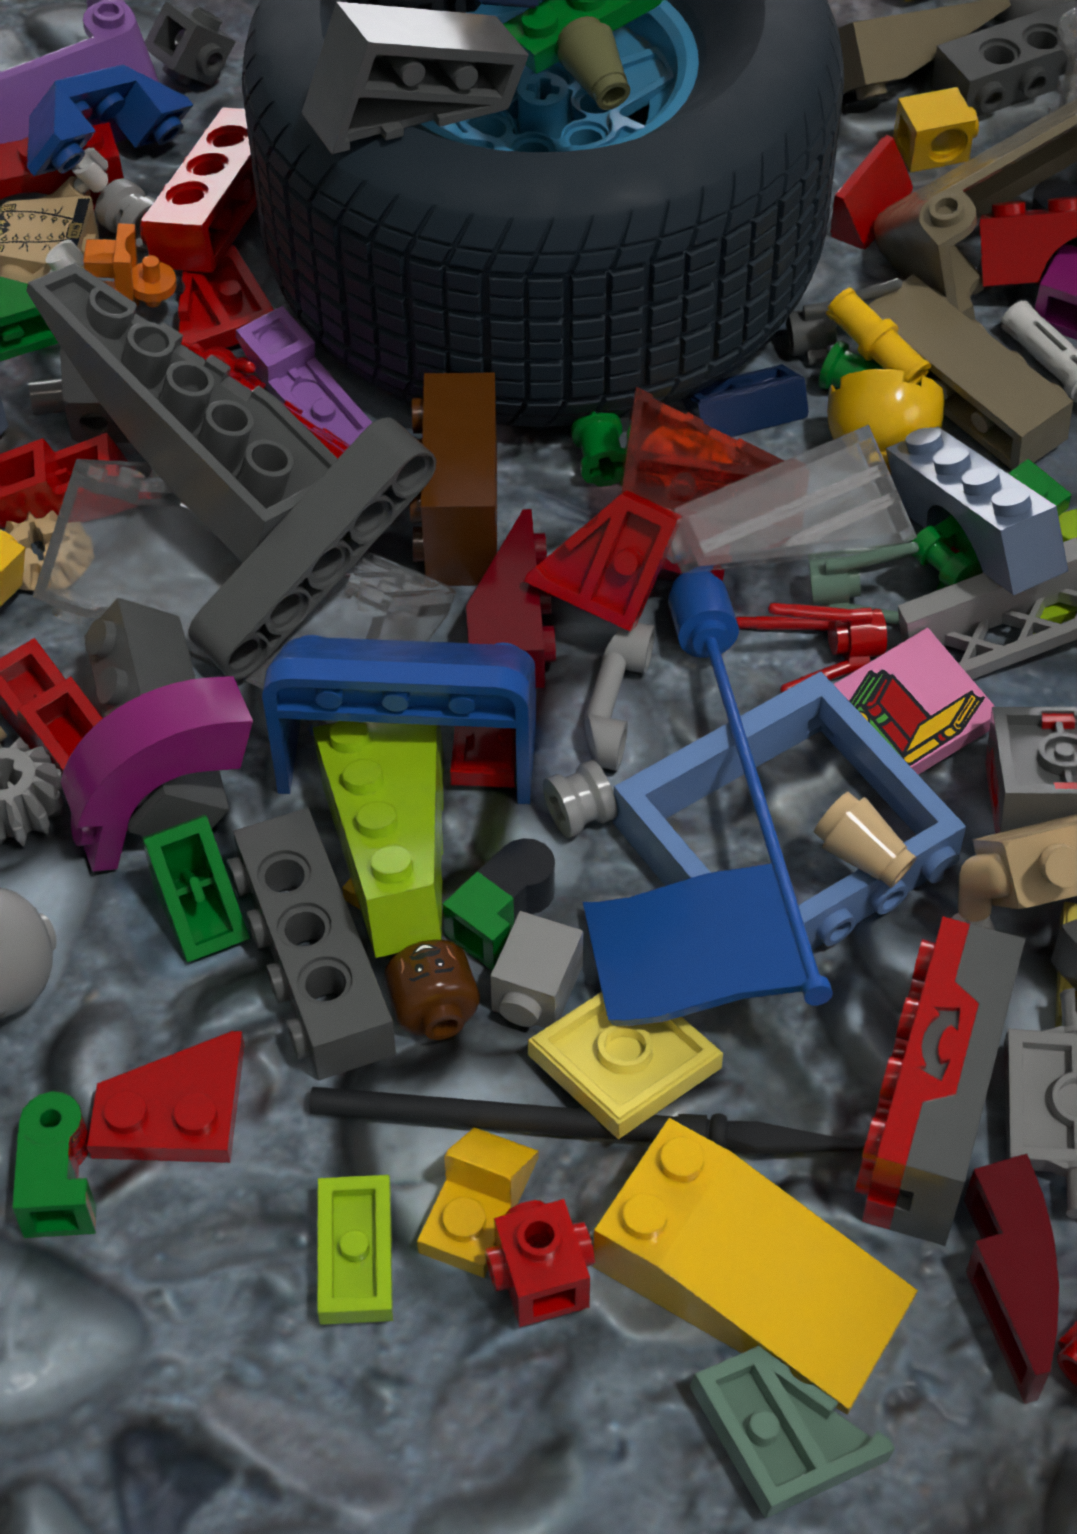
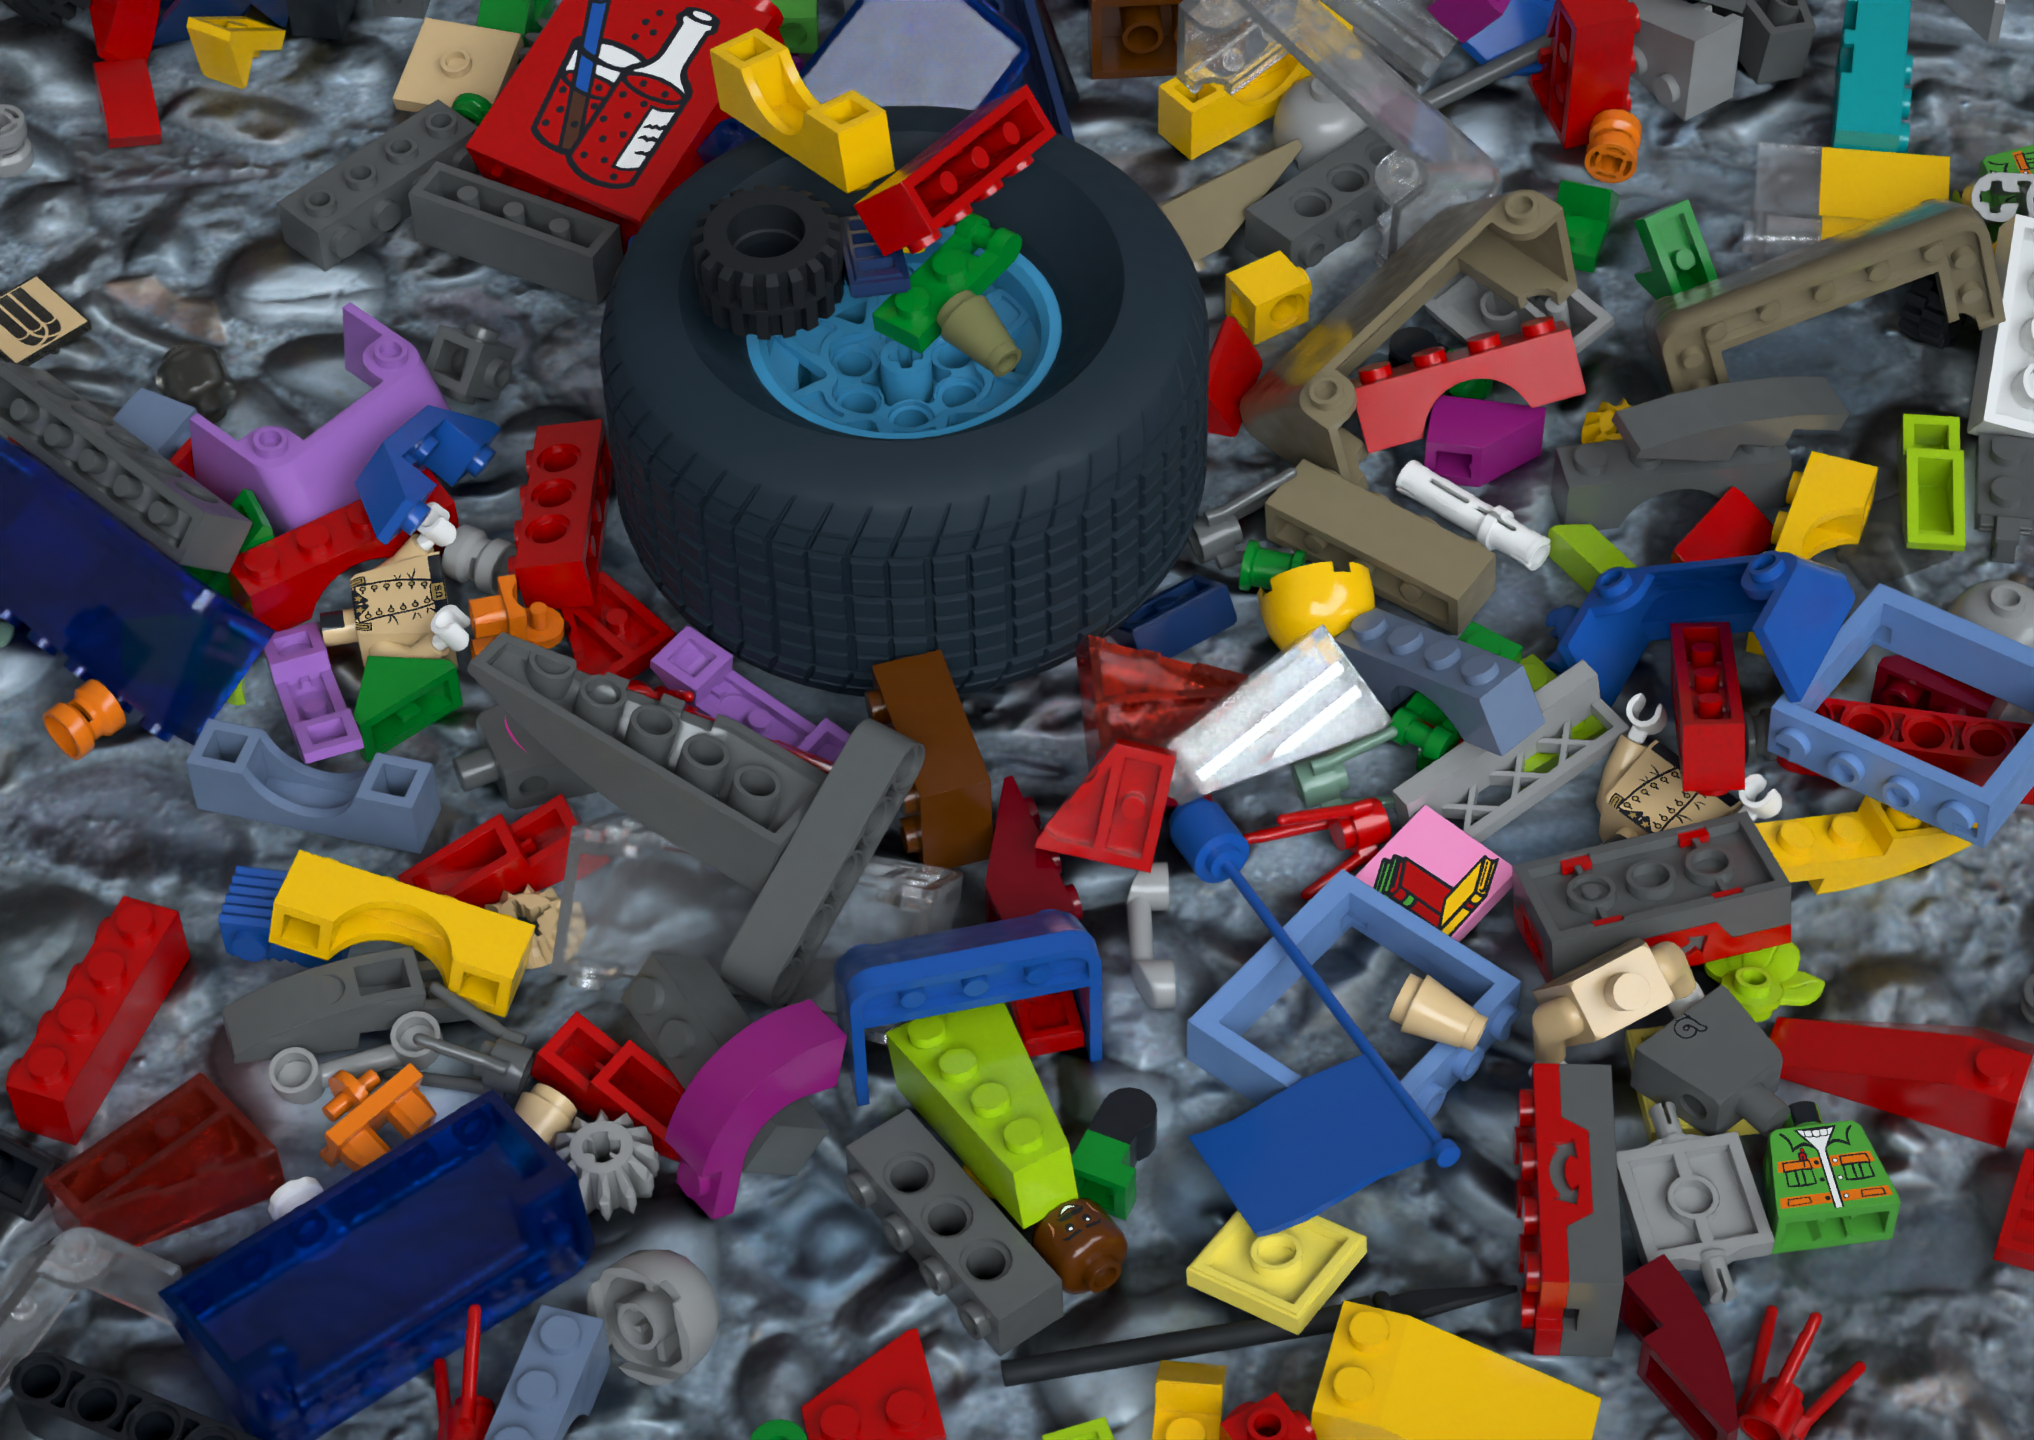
camera: 15 degrees left, 5 degrees down
green slope [142,814,250,963] -> none
dark grey wedge [302,2,529,154] -> none
light grey brick [490,911,583,1028] -> none
light grey wheel [543,760,617,838] -> none
green bush [571,411,632,487] -> none
yellow pin [826,288,931,385] -> none

